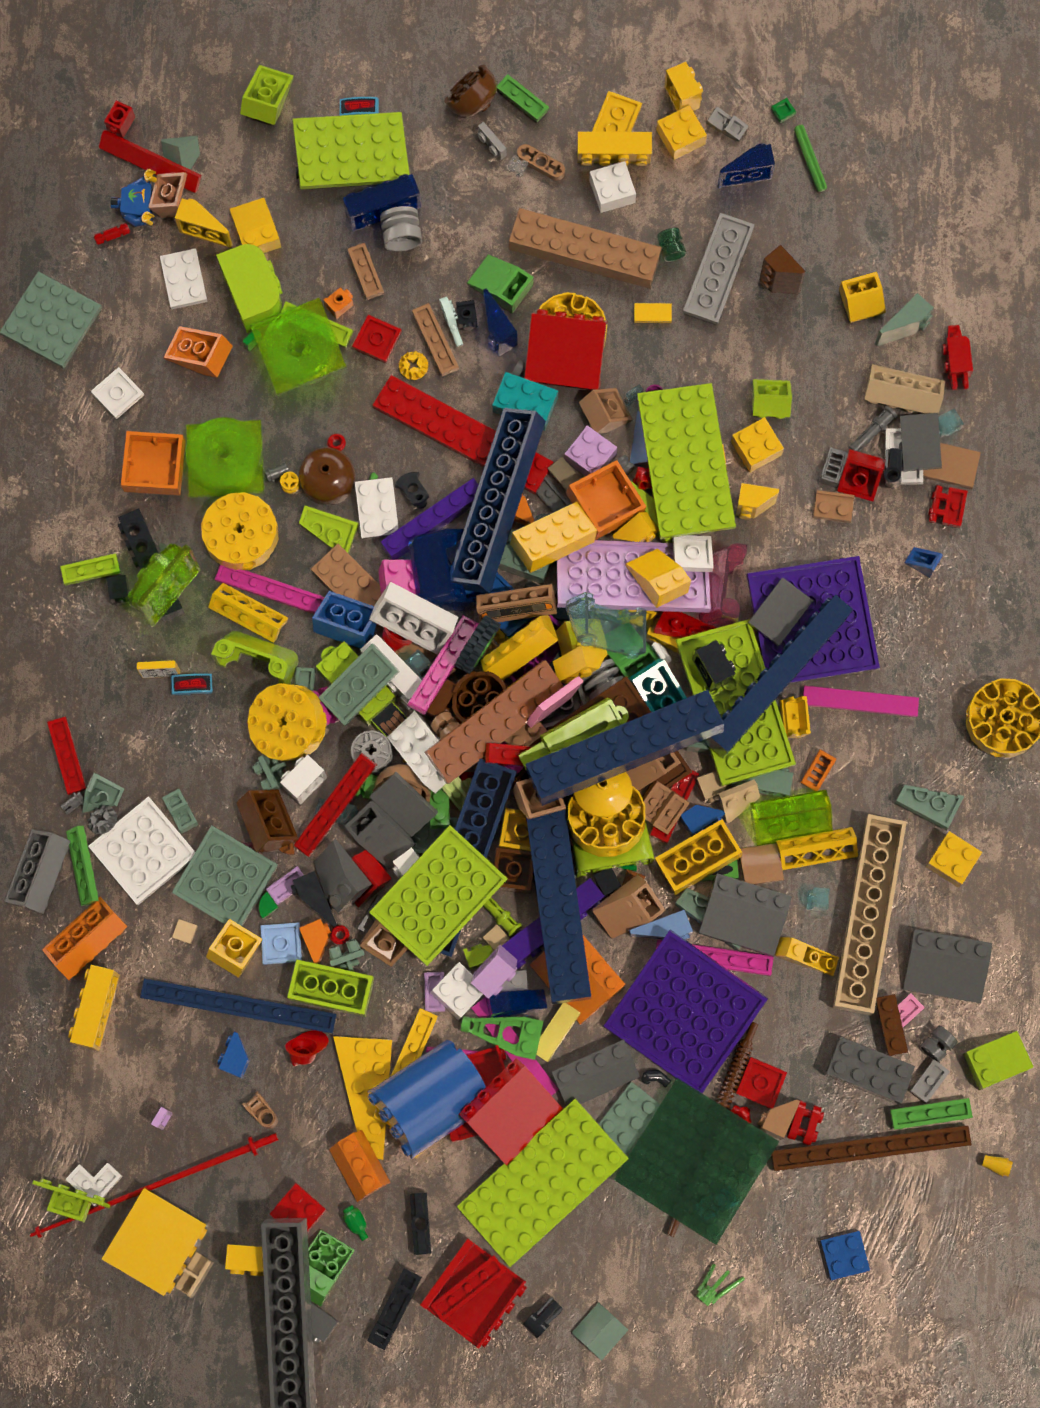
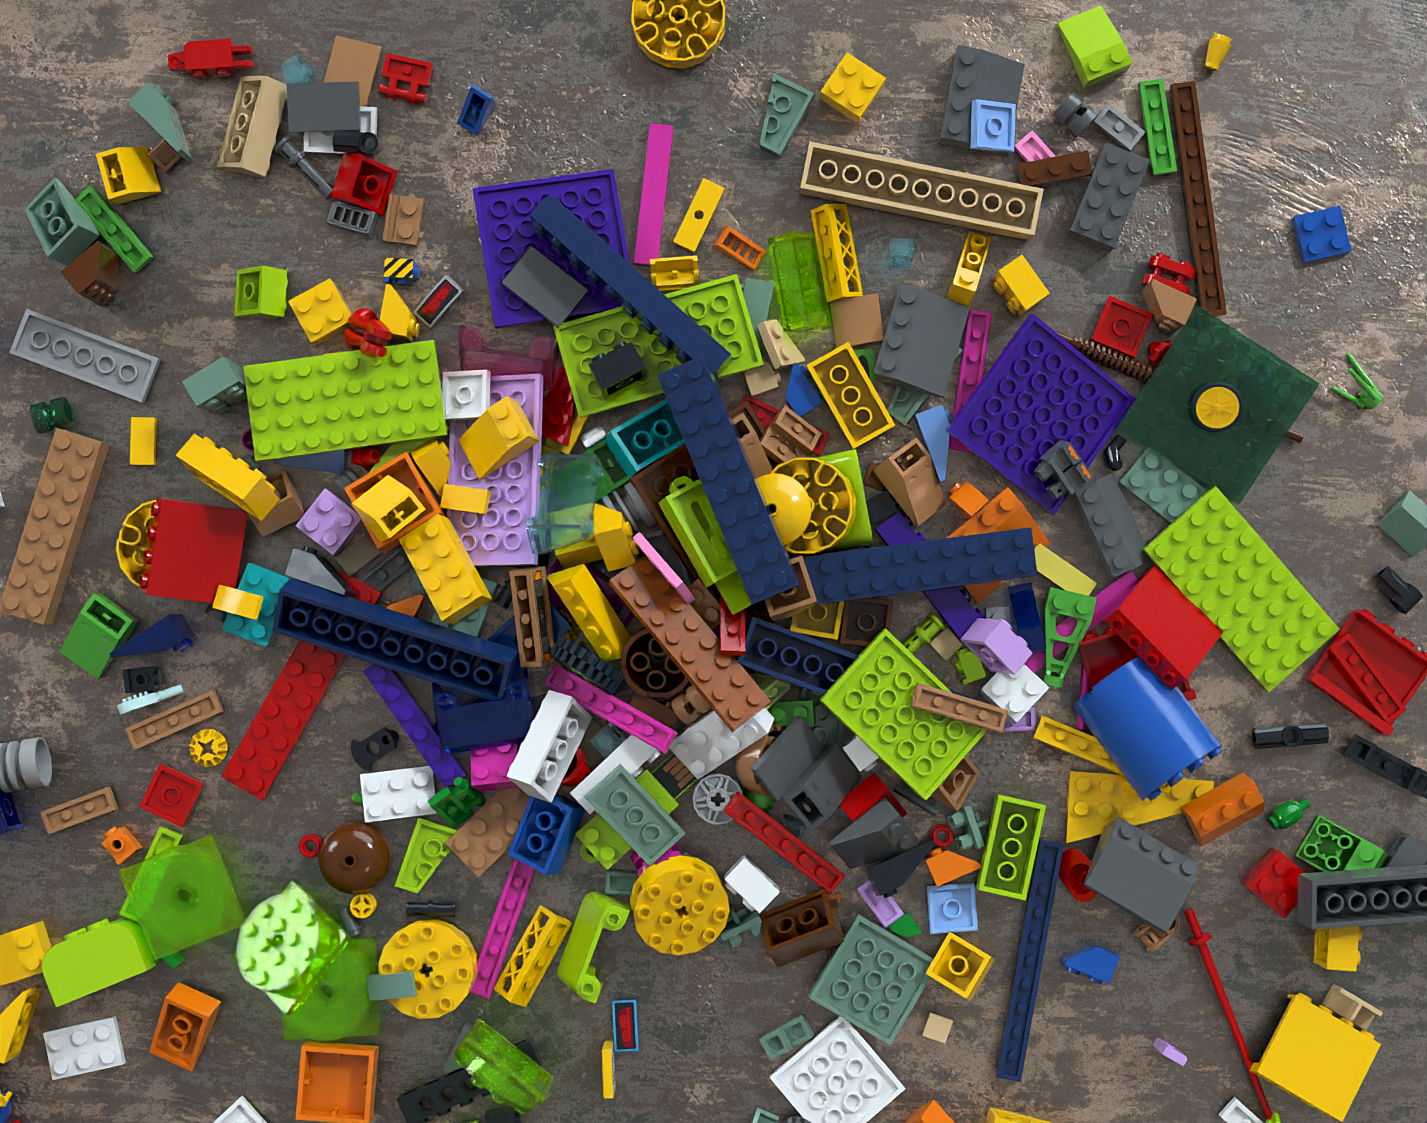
camera: 85 degrees left, 10 degrees up
none -> sand green slope [24,178,99,266]
none -> bright green plate [75,185,153,273]
none -> medium nougat tile [147,138,182,173]
none -> yellow brick [176,433,280,522]
none -> sand green brick [182,356,247,415]
none -> yellow slope [212,585,264,620]
none -> clear neon green piece [231,881,351,1016]
none -> slope [285,546,357,598]
none -> red piece [344,308,393,358]
none -> yellow slope [351,475,425,542]
none -> sand green slope [366,971,417,1000]
none -> brick [384,258,420,286]
none -> black pin [406,900,455,919]
none -> slope [413,275,465,328]
none -> green plate [428,777,485,828]
none -> yellow tile [440,484,491,515]
none -> yellow tile [673,178,725,253]
none -> medium nougat tile [910,683,1008,734]
none -> orange slope [947,481,989,520]
none -> light blue tile [970,99,1016,153]
none -> yellow brick [993,255,1050,318]
none -> dark grey hips [1034,440,1094,499]
none -> dark grey slope [1083,817,1199,934]
none -> yellow wheel [1191,382,1243,432]

